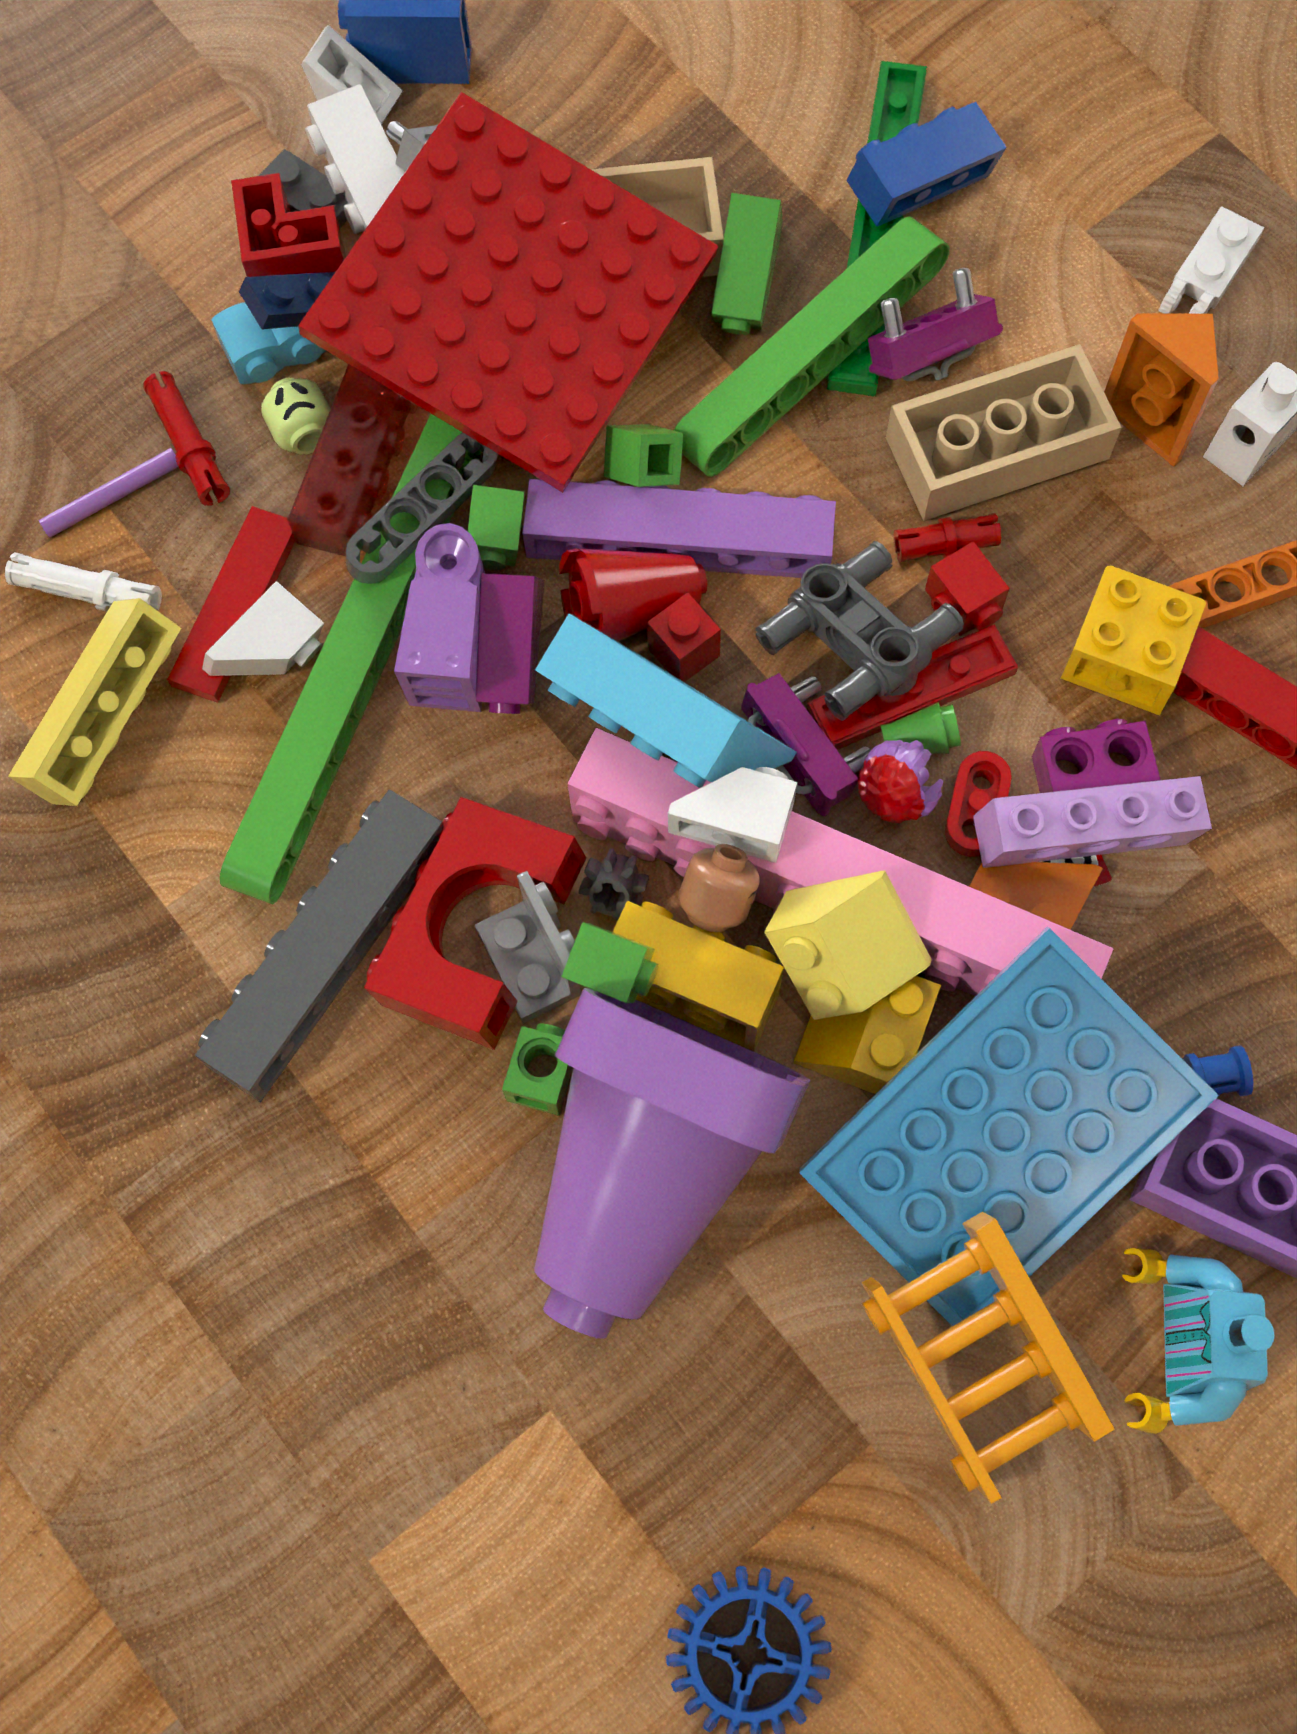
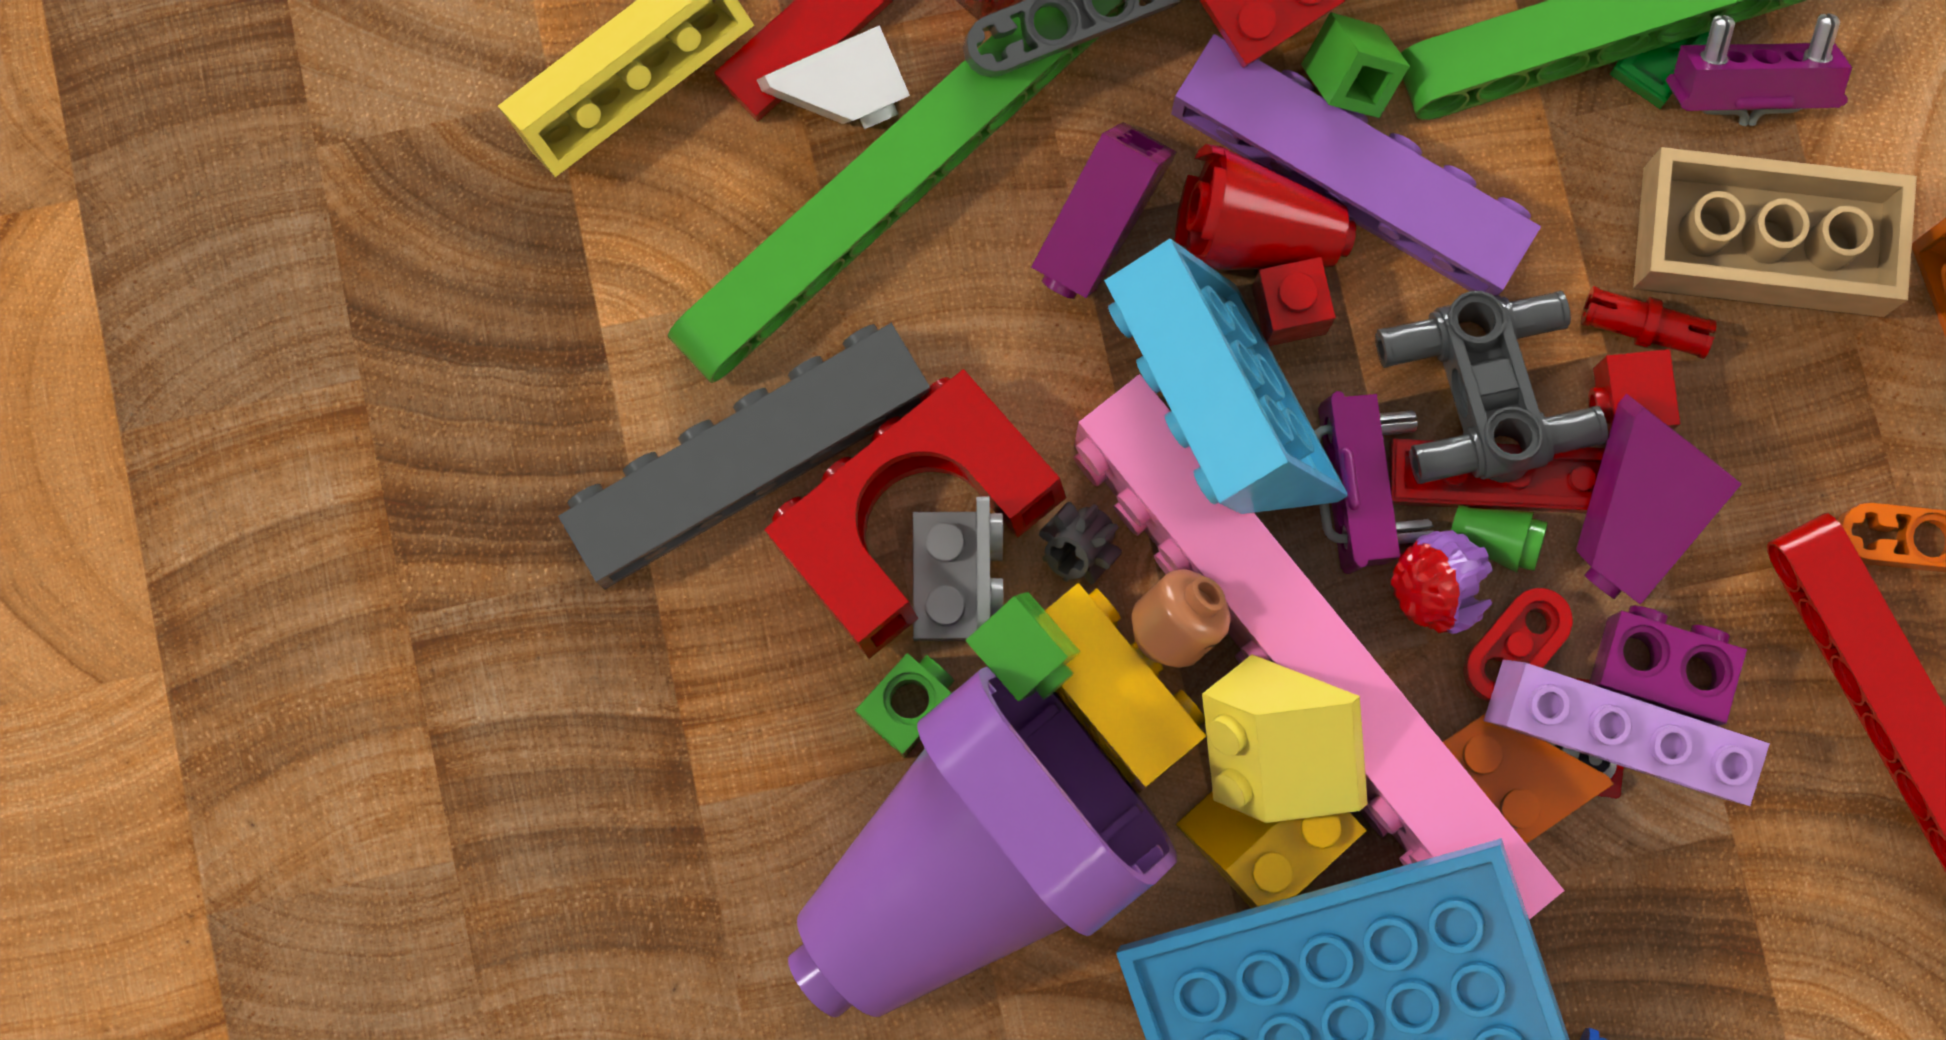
camera: 25 degrees right, 10 degrees up
medium lavender piece [394,523,485,712] -> none
bright green brick [468,485,524,570] -> none
white slope [668,767,797,863] -> none
yellow bracket [1061,565,1206,716] -> none
none -> magenta slope [1576,393,1742,605]

